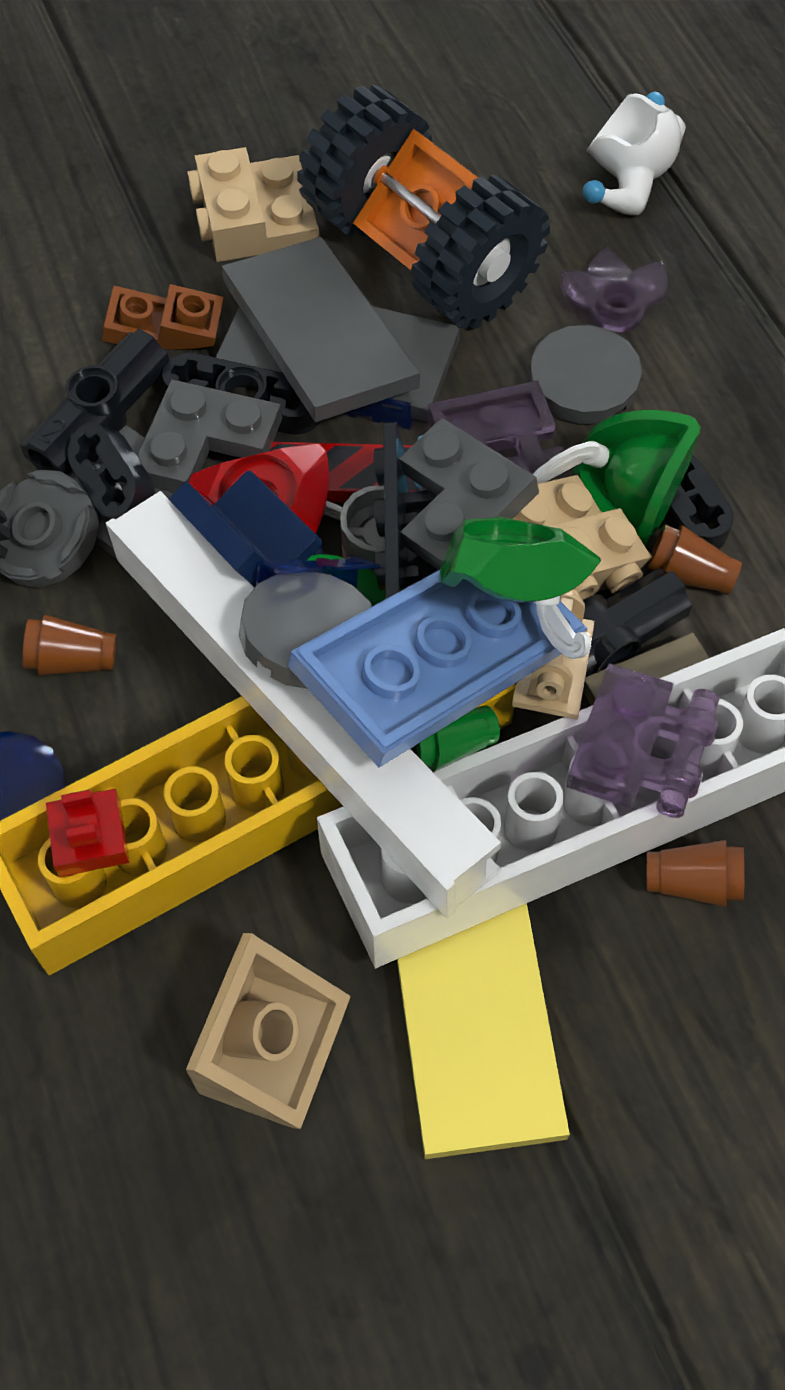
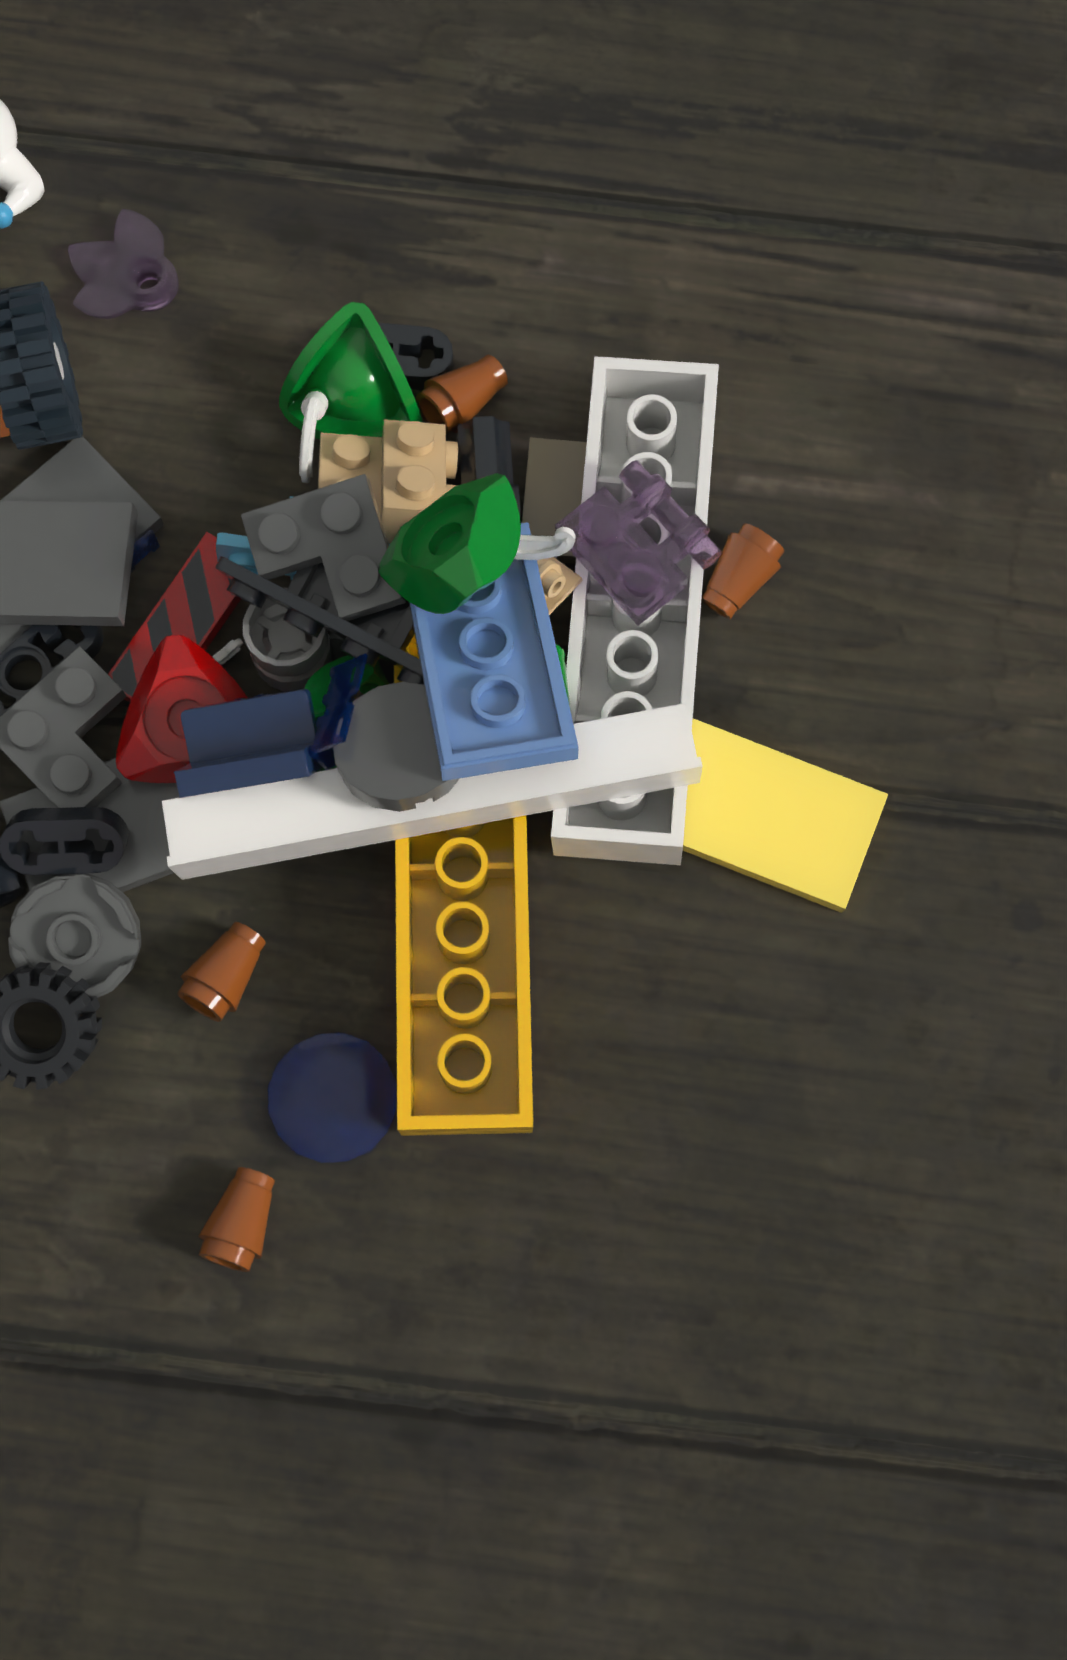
camera: 65 degrees left, 15 degrees up
red tile [46,788,130,877] -> none
tan slope [186,933,351,1129] -> none
clear purple plate [428,380,564,474] -> none
dark grey tile [529,325,642,424] -> none

